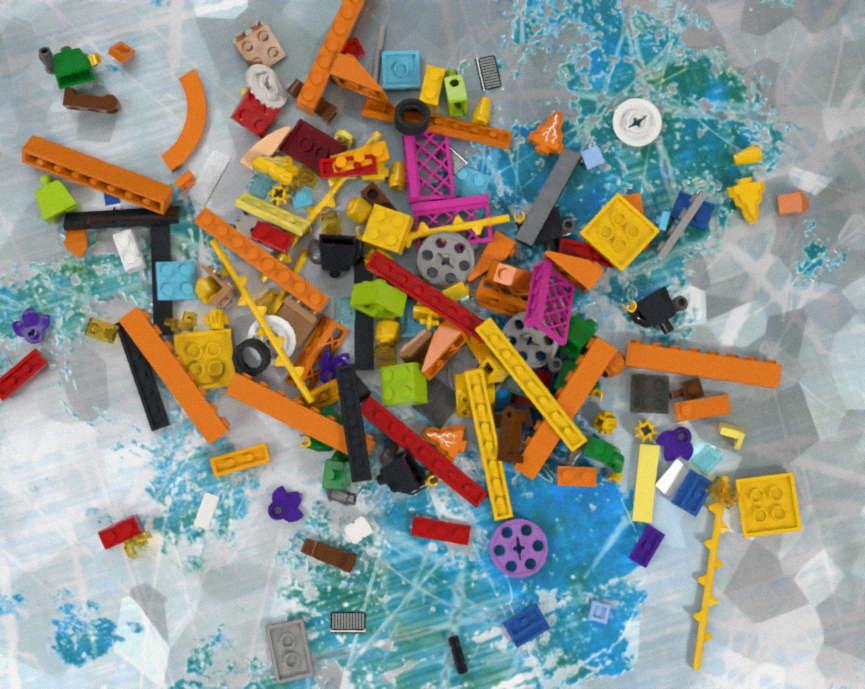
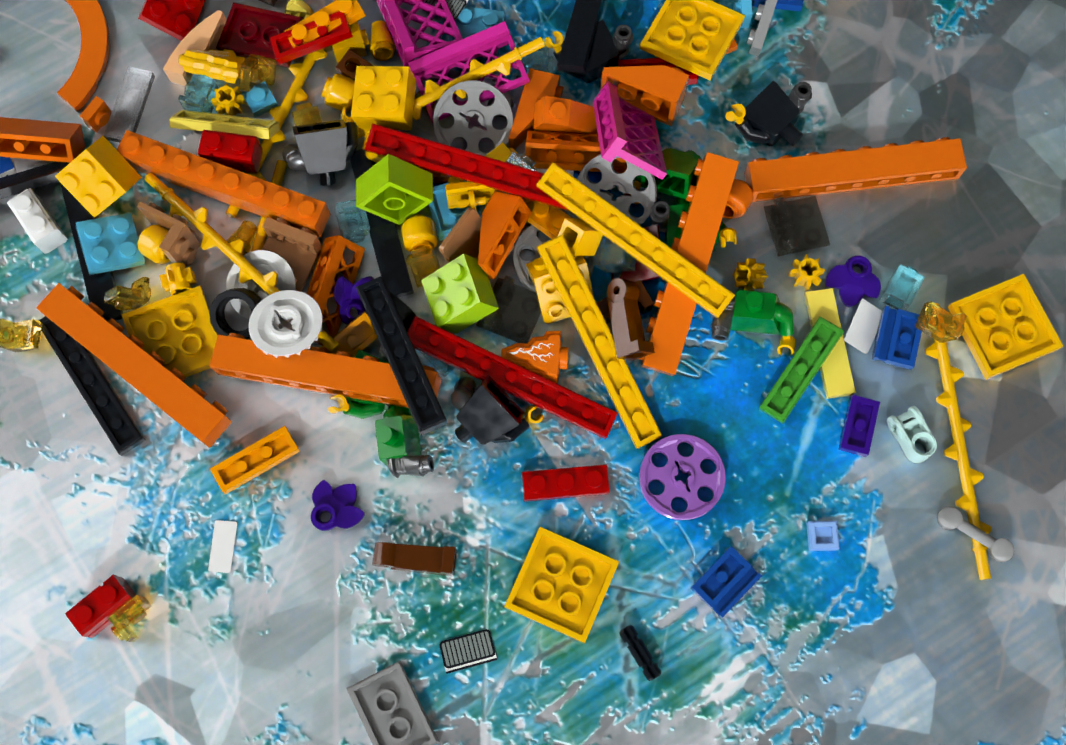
camera: 15 degrees left, 10 degrees down
white brick [343,515,374,544] -> none
orange brick [555,466,597,487] -> none
reddish brown plate [668,378,704,401] -> none
orange slope [671,394,731,423] -> none
light yellow tile [718,421,746,450] -> none
none -> yellow brick [55,135,142,218]
none -> white gear [249,290,324,358]
none -> yellow plate [504,527,619,644]
none -> bright green tile [759,317,844,424]
none -> light aqua piece [887,406,937,463]
none -> light grey bar [937,507,1014,562]

